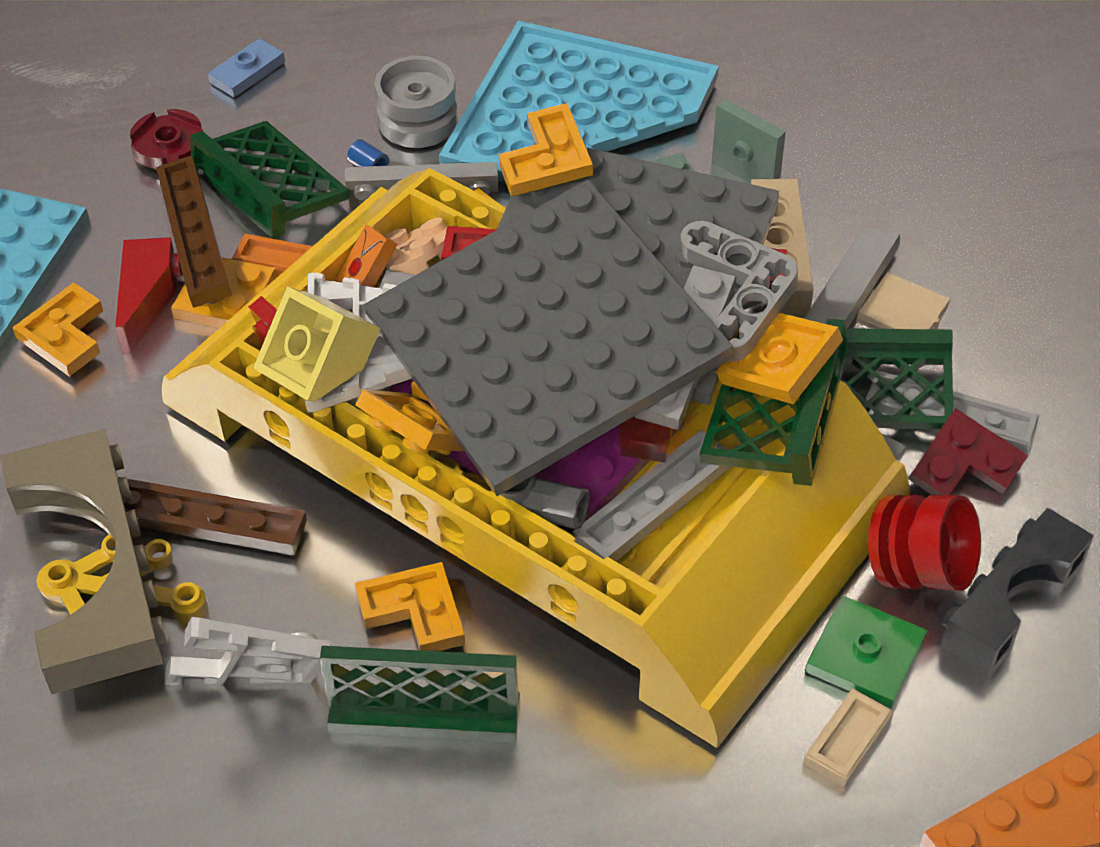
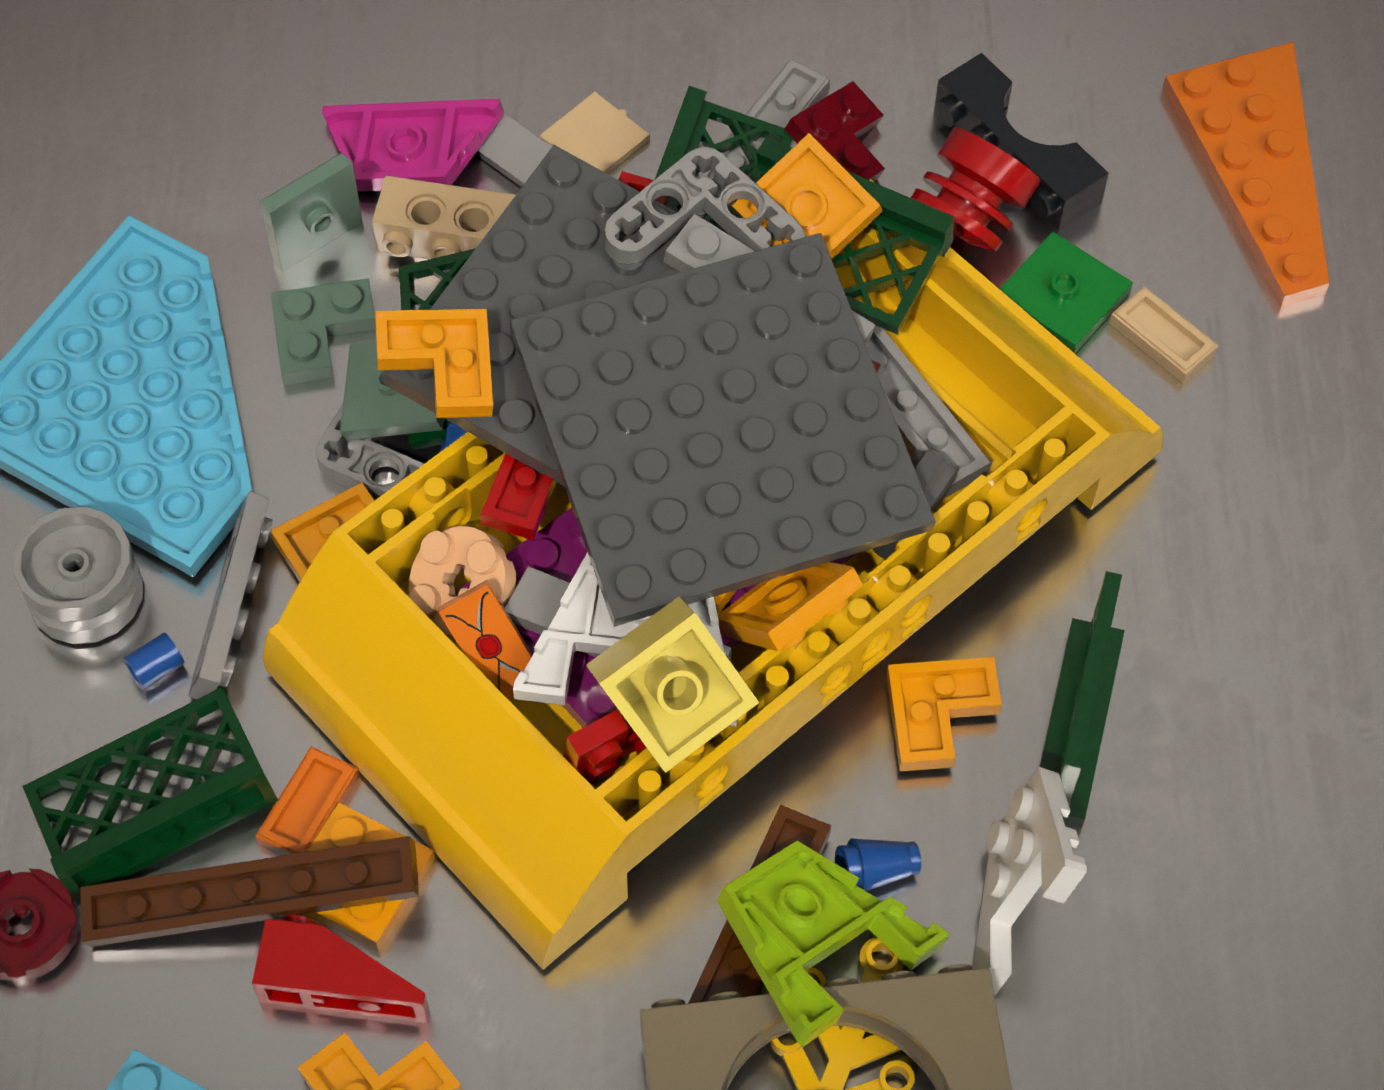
camera: 80 degrees left, 10 degrees up
none -> dark pink wing [322,99,504,192]
none -> lime wing [716,841,950,1047]
none -> blue cone [835,838,921,891]

